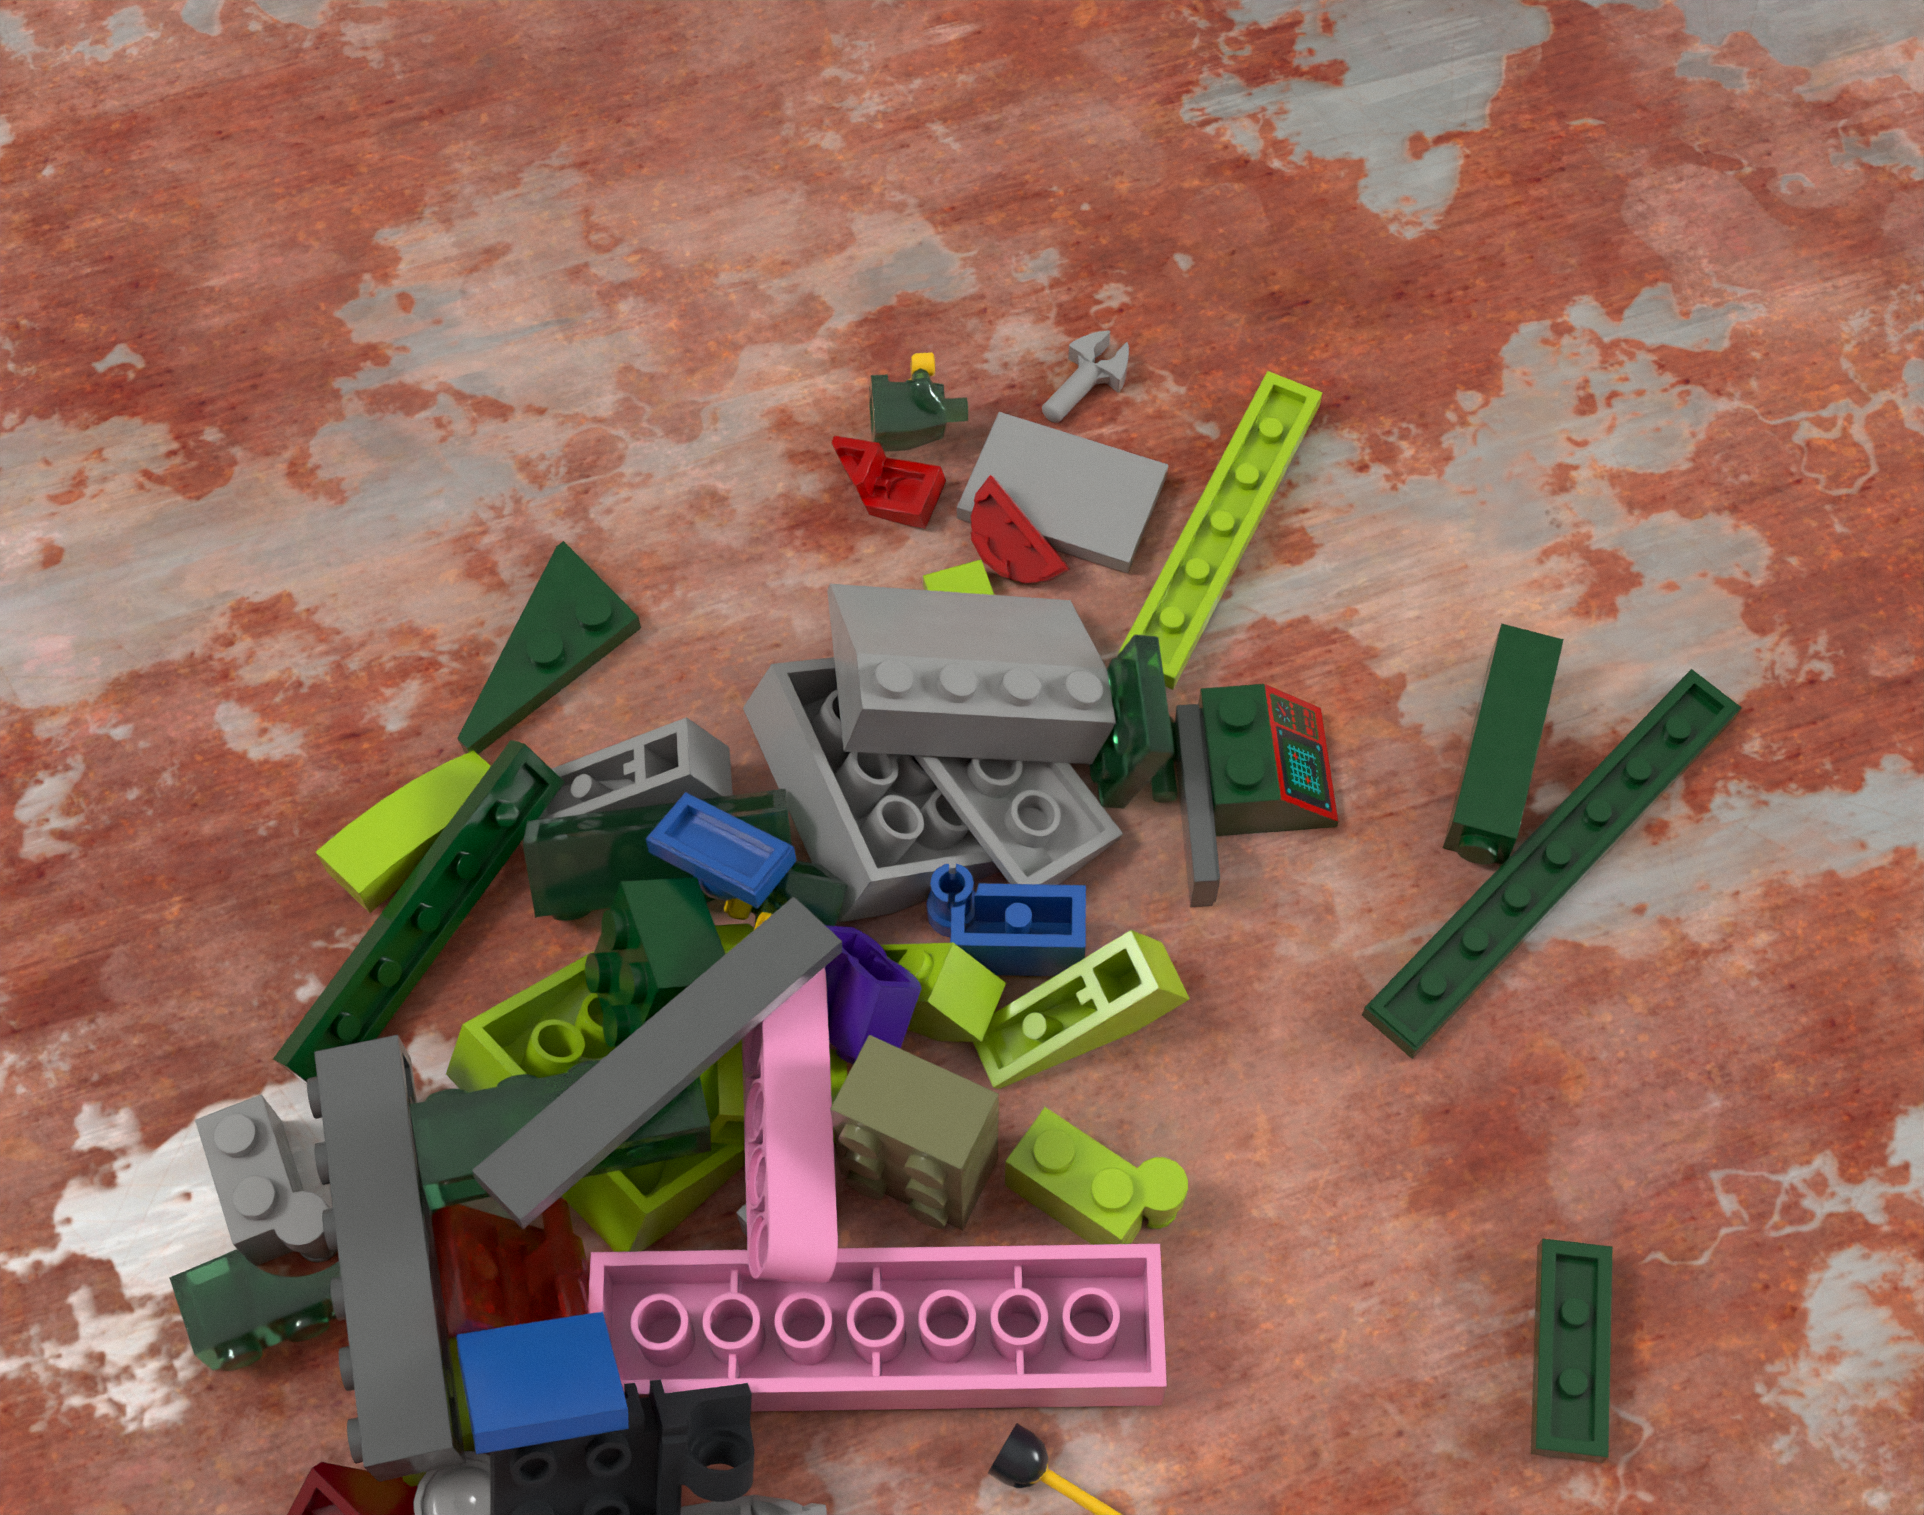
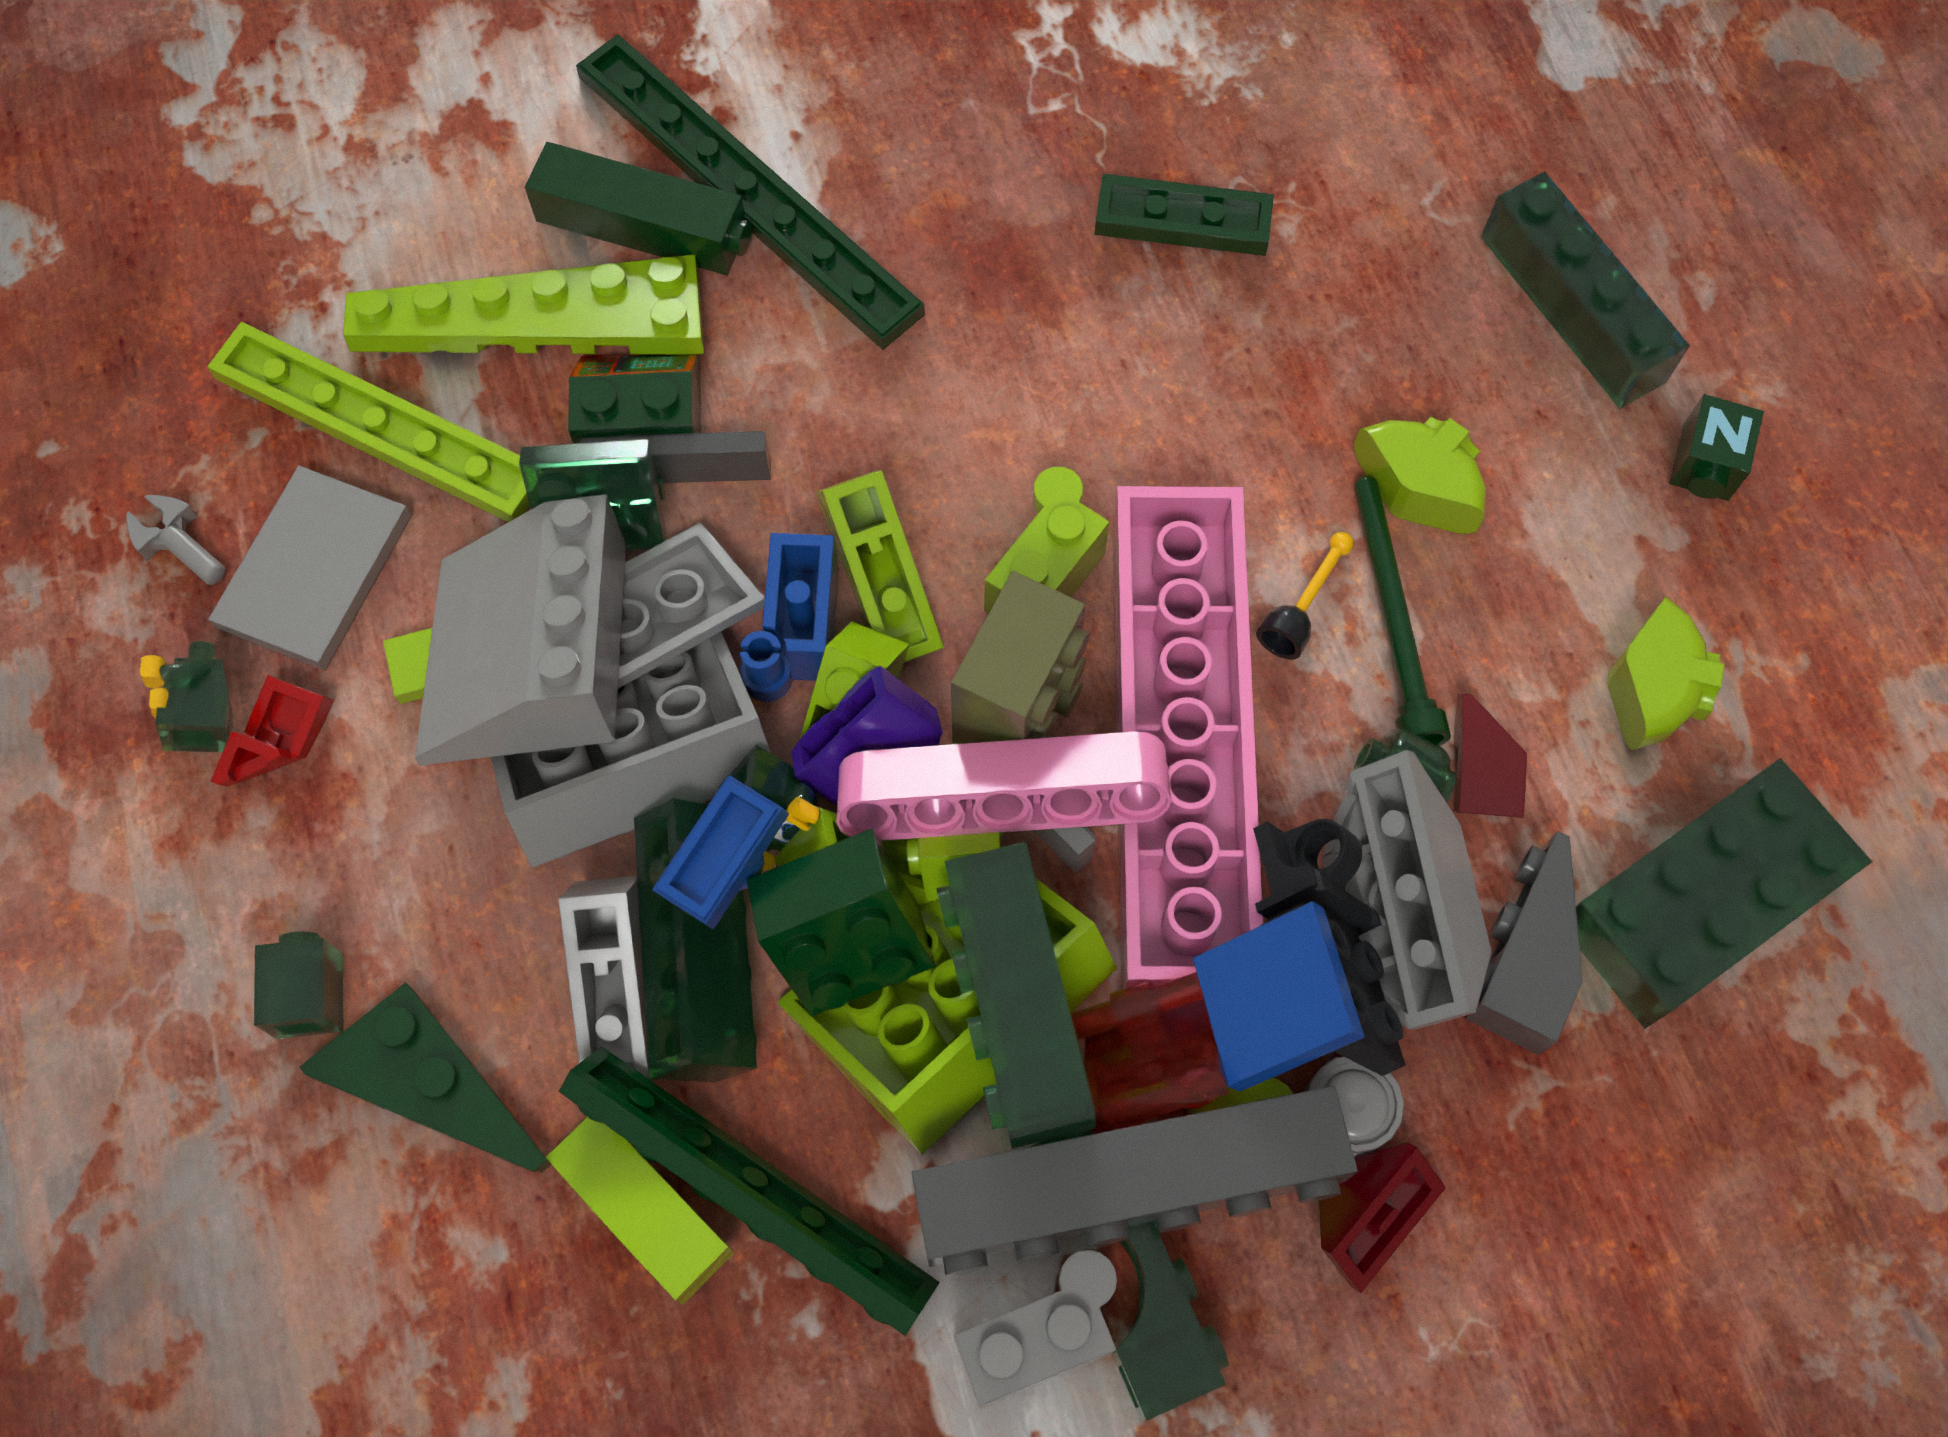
camera: 90 degrees left, 5 degrees up
dark grey tile [472,897,842,1229] -> none
red tile [970,475,1071,584] -> none
none -> clear green brick [254,931,343,1039]
none -> lime wing [343,255,704,355]

